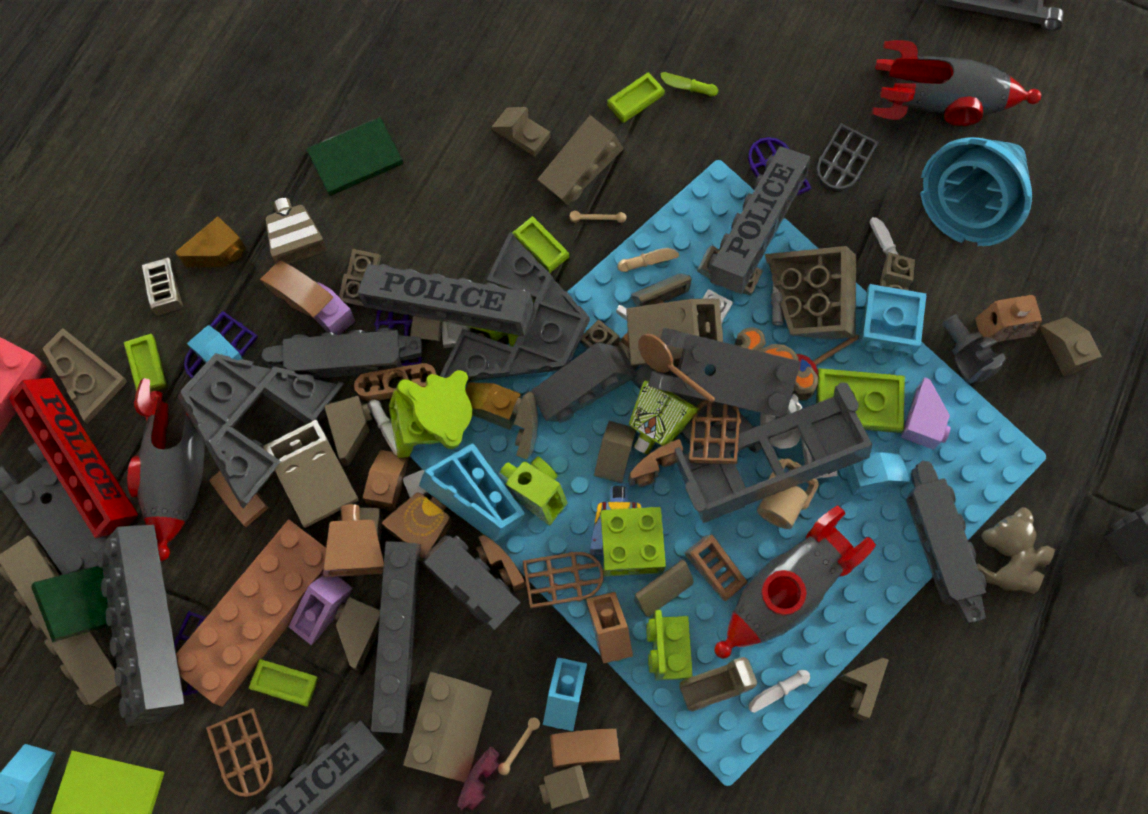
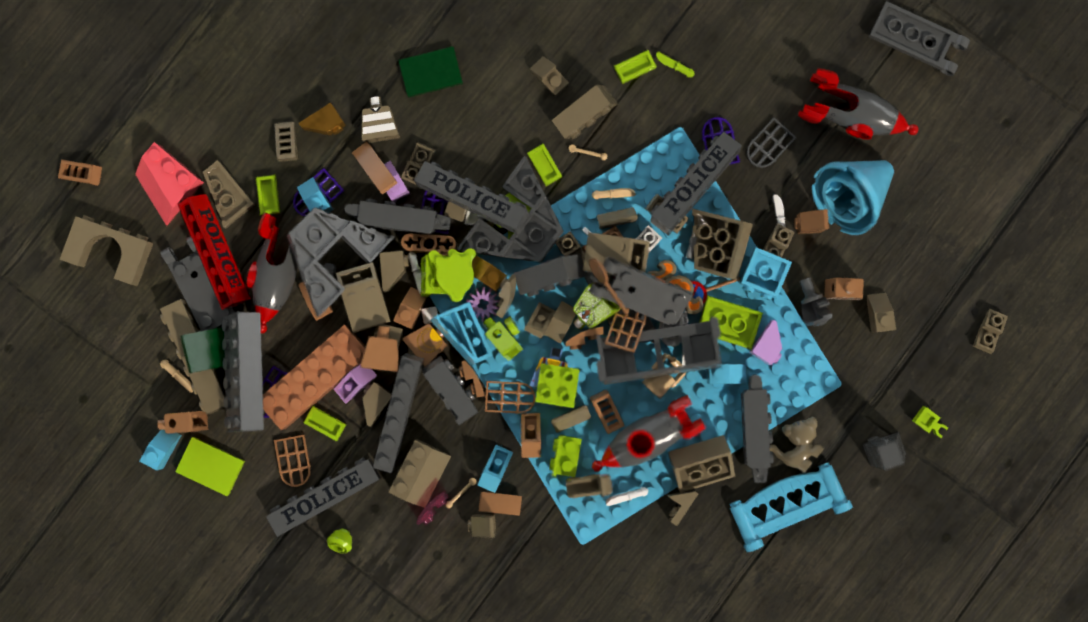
camera: 20 degrees right, 15 degrees up
none -> medium nougat torso [157,411,208,434]
none -> tan piece [160,360,193,393]
none -> lavender gear [466,287,500,322]
none -> dark tan slope [524,302,556,339]
none -> dark tan slope [668,435,735,493]
none -> medium azure piece [730,462,853,553]
none -> medium nougat slope [794,209,829,234]

